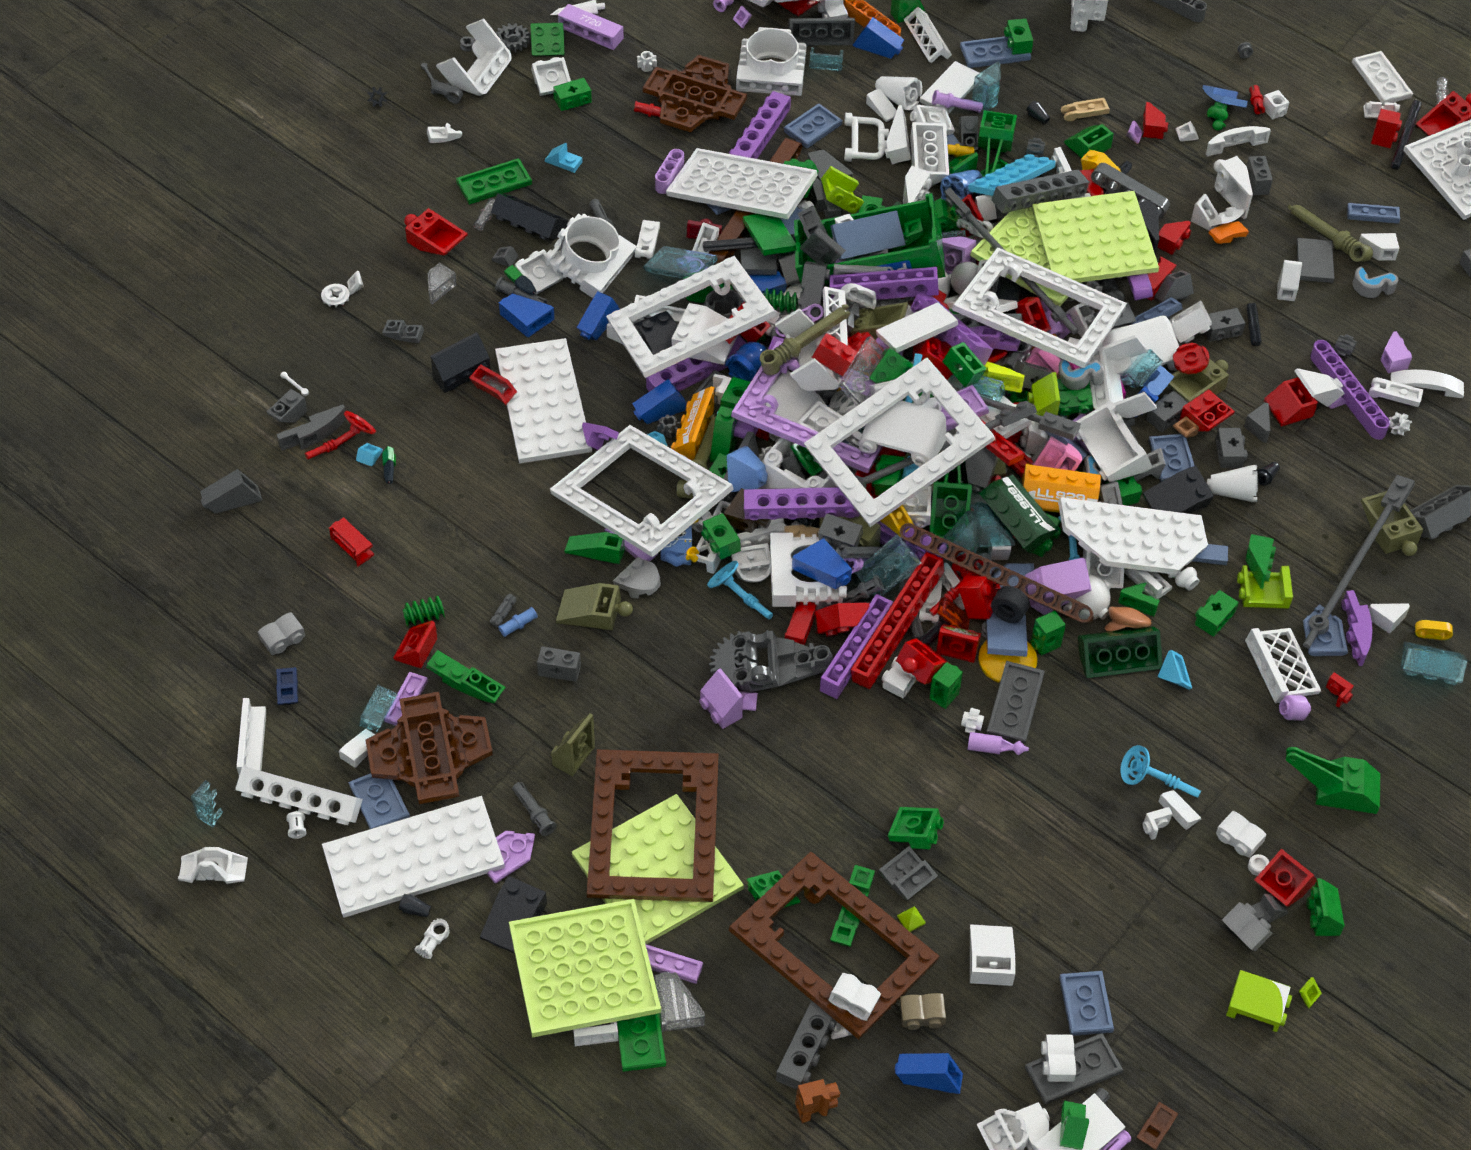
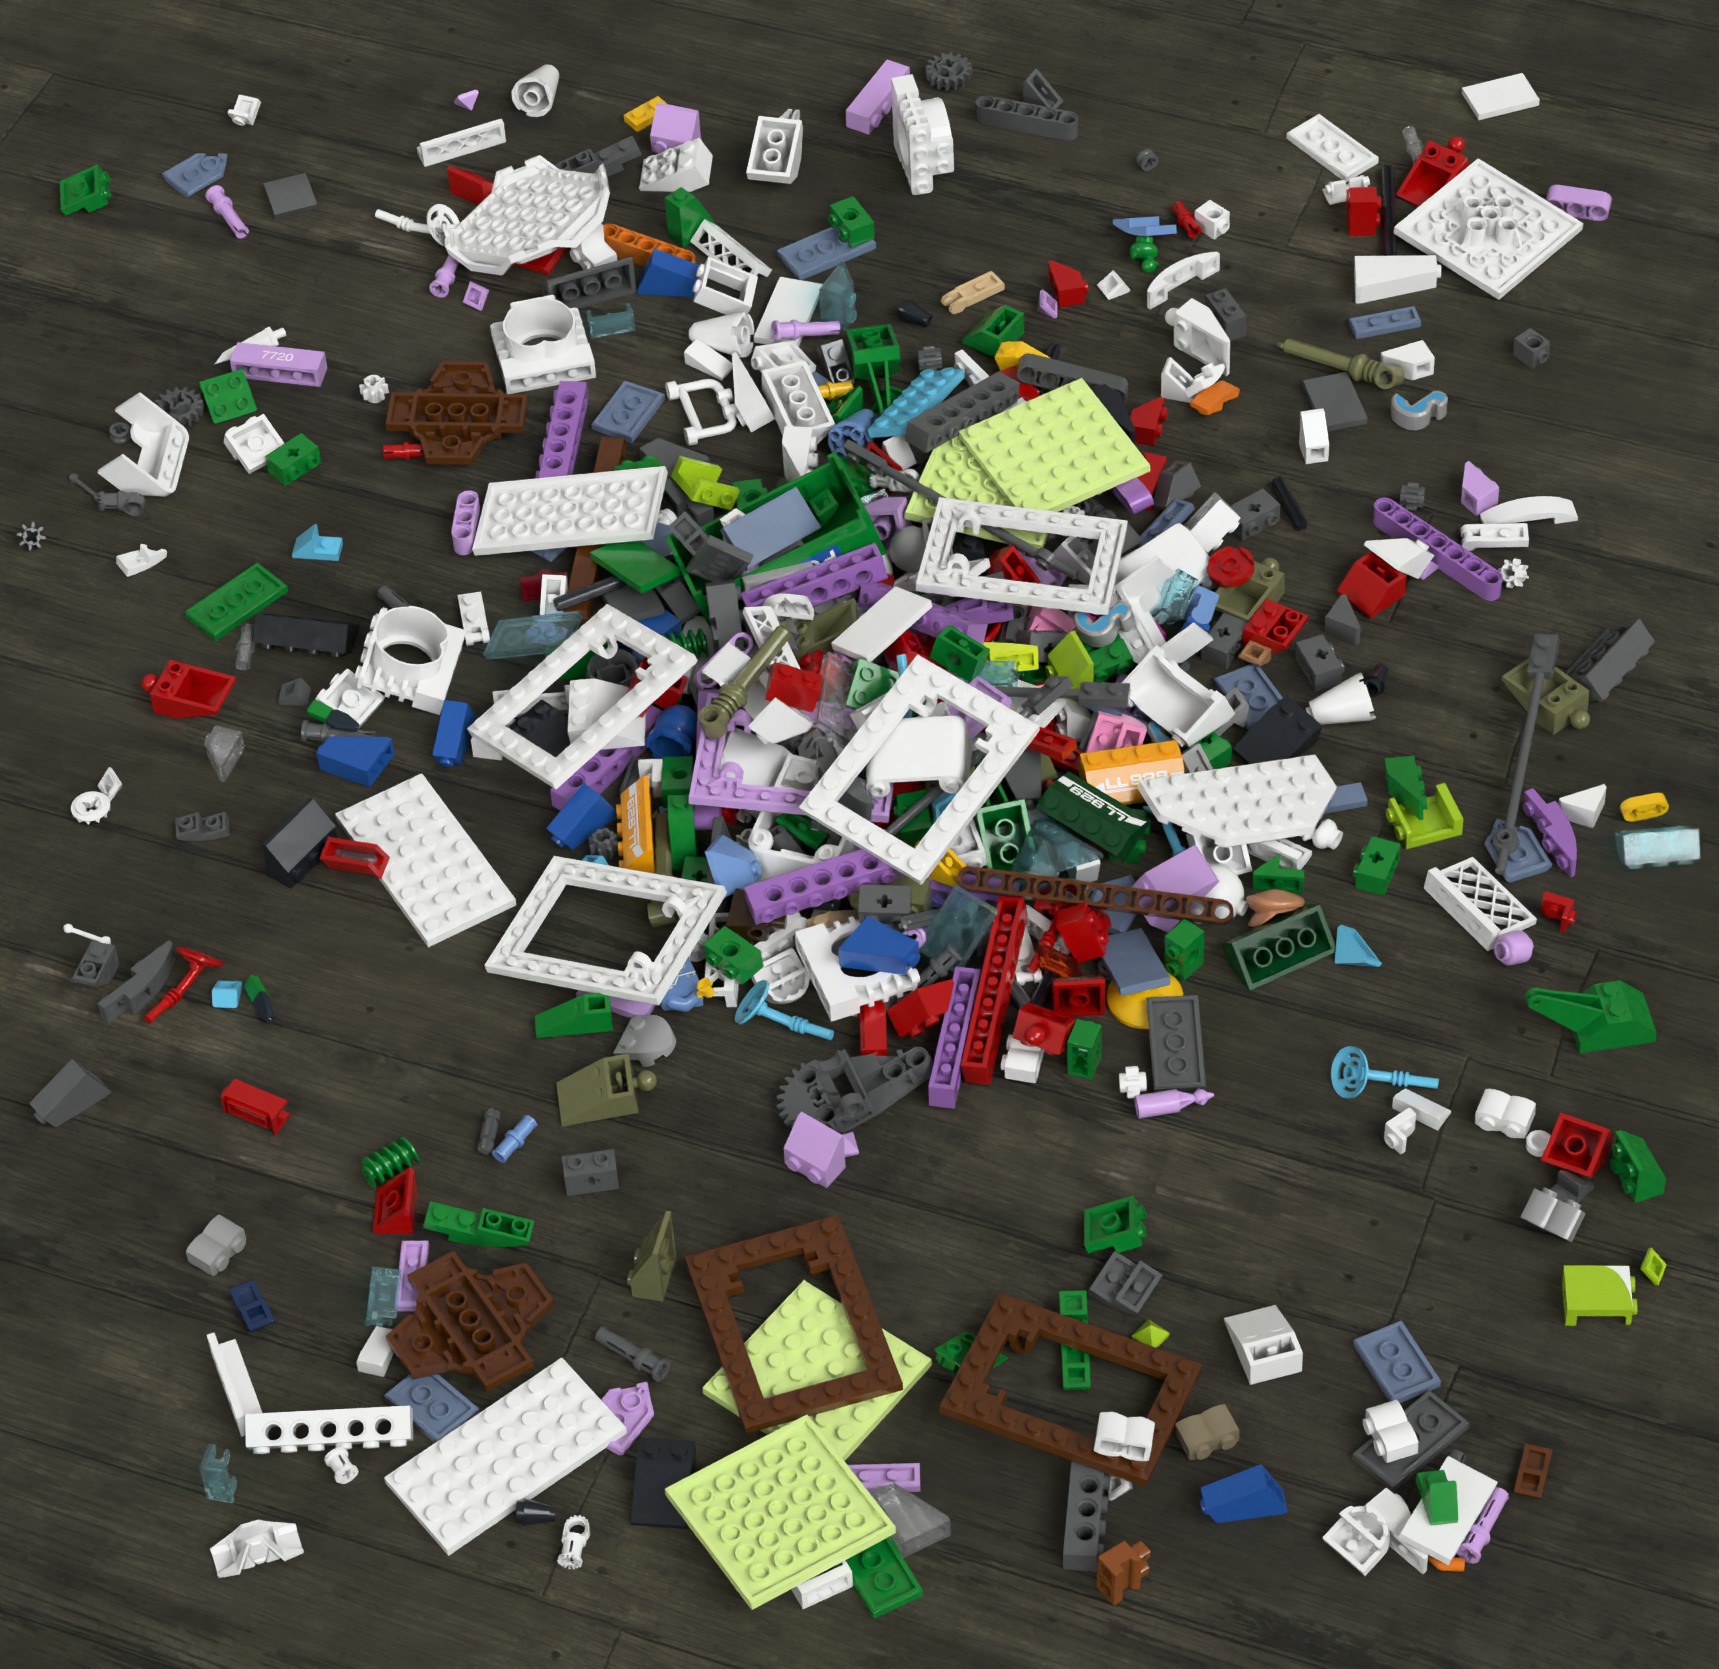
camera: 15 degrees left, 5 degrees down
medium lavender slope [582,422,619,450] -> none
black tyre [991,586,1030,623] -> none
none -> white window [692,257,758,315]
none -> dark grey slope [816,737,874,821]
none -> white slope [1354,255,1441,303]

